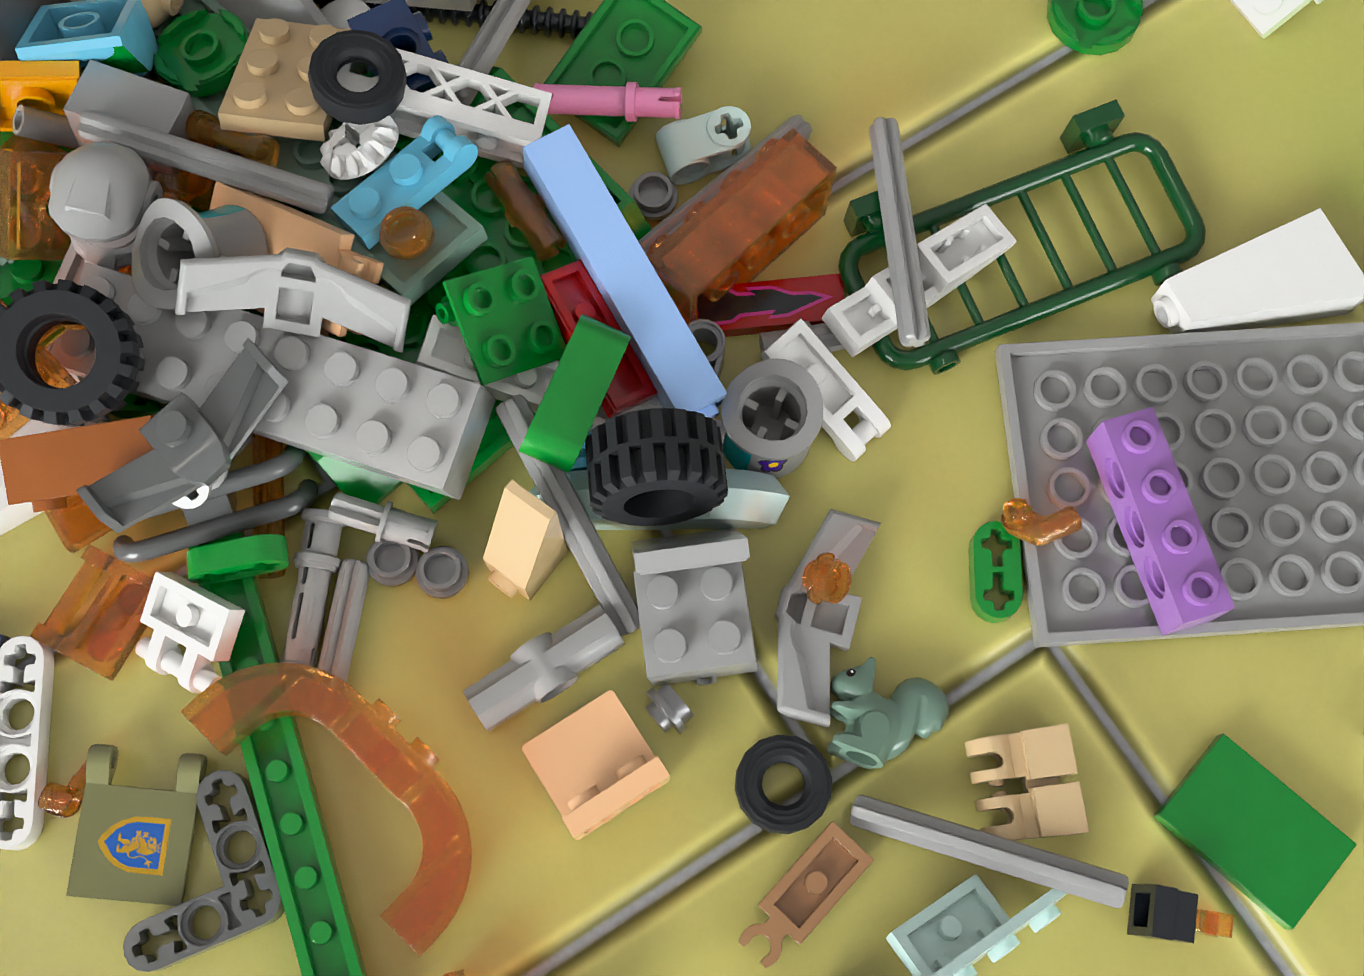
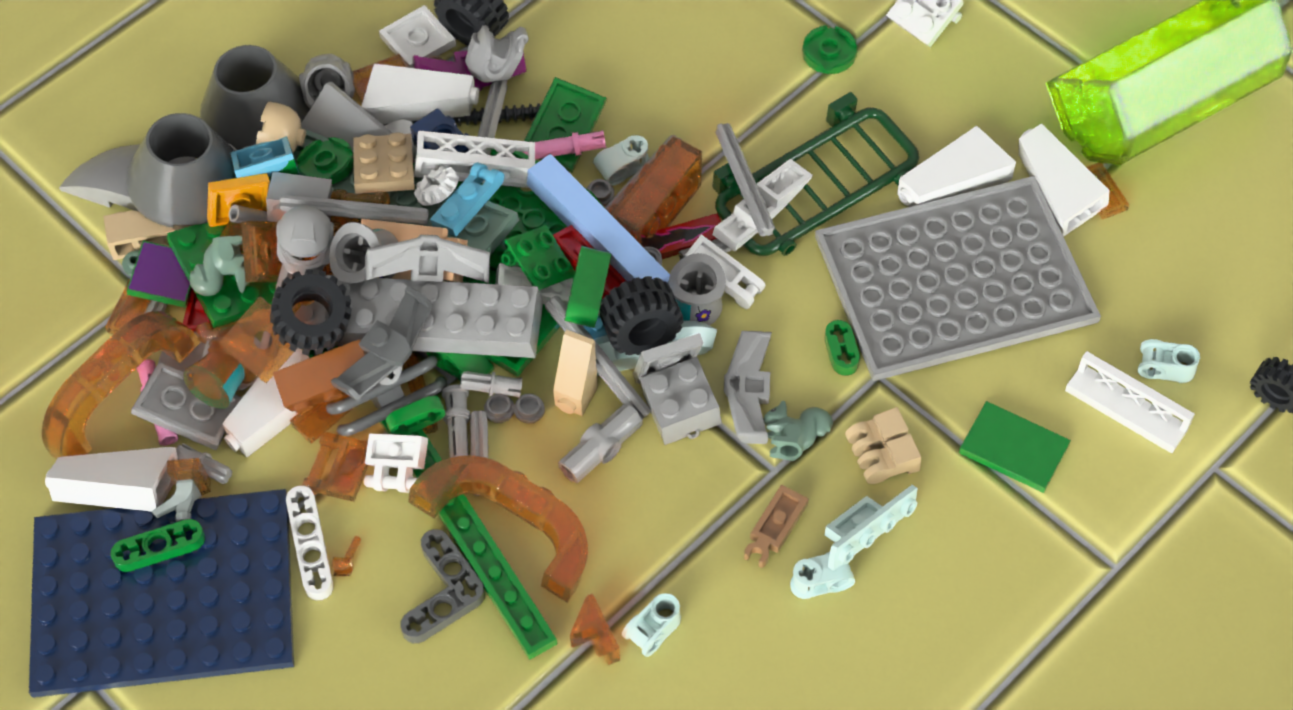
camera: 10 degrees left, 15 degrees down
olive flag [66,744,208,906] -> none
black tyre [308,29,407,125] -> none
clear orange plate [380,206,435,260] -> none
clear orange pin [484,160,566,261] -> none
light nougat bracket [522,690,670,841] -> none
flat silver plate [645,683,694,734] -> none
black tyre [734,734,832,834] -> none
clear orange plate [802,552,852,605] -> none
light grey axle [850,795,1129,908] -> none
clear orange arm [1001,498,1082,546] -> none
medium lavender brick [1086,407,1235,636] -> none
black piece [1127,884,1234,944] -> none

